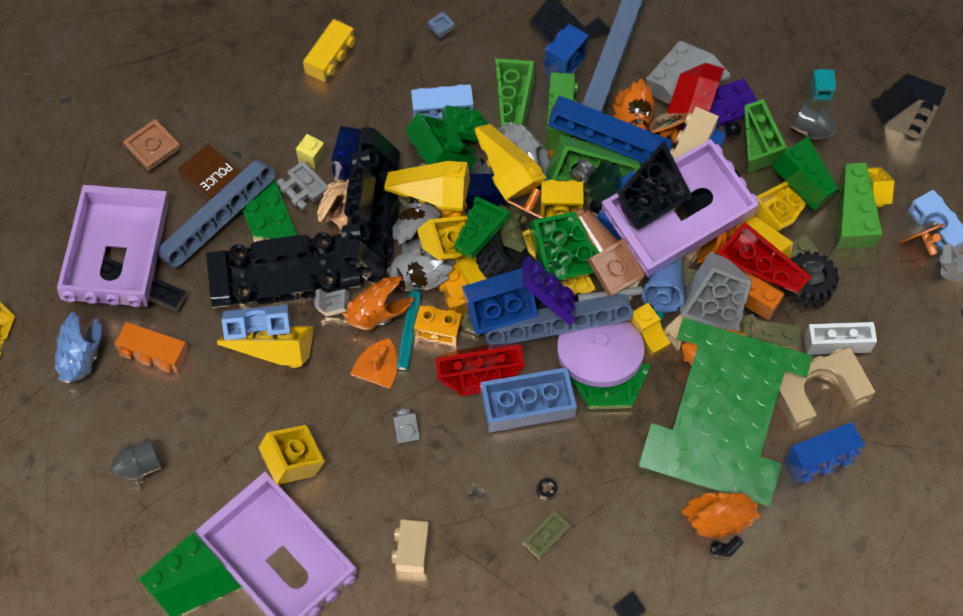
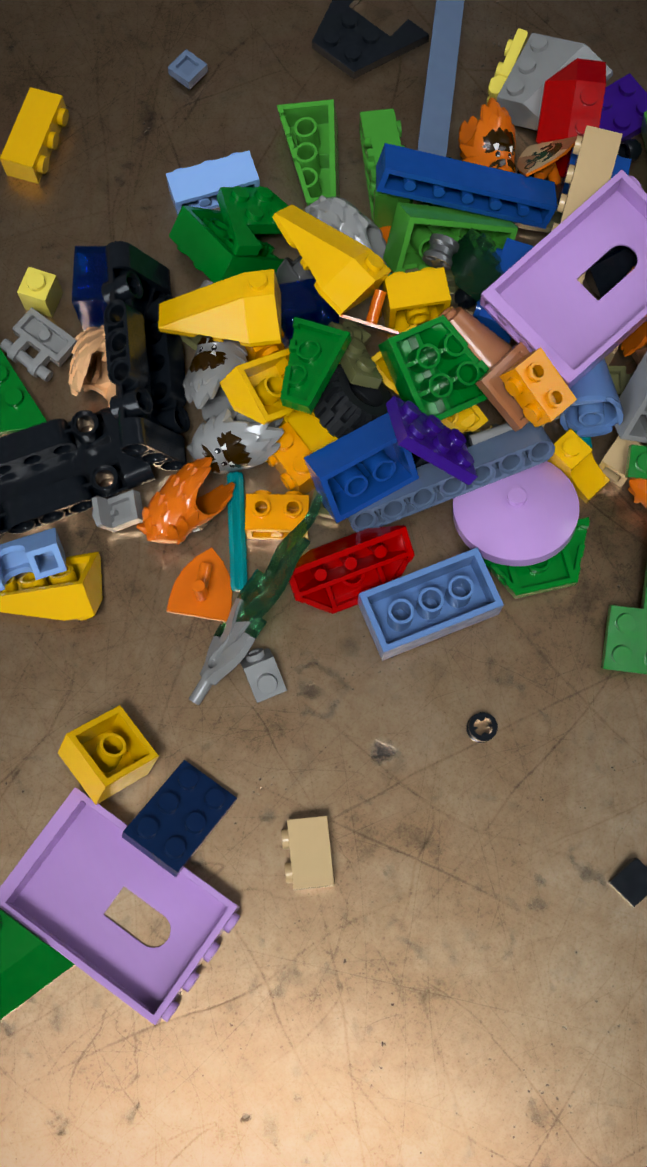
camera: 10 degrees left, 10 degrees up
olive plate [523,510,571,560] -> none
blue brick [544,24,589,76] -> none
black wedge [617,141,693,230] -> none
none -> dark blue plate [122,760,237,877]
none -> piece [189,493,323,705]
none -> light yellow hinge [487,28,528,103]
none -> light orange brick [499,347,577,428]

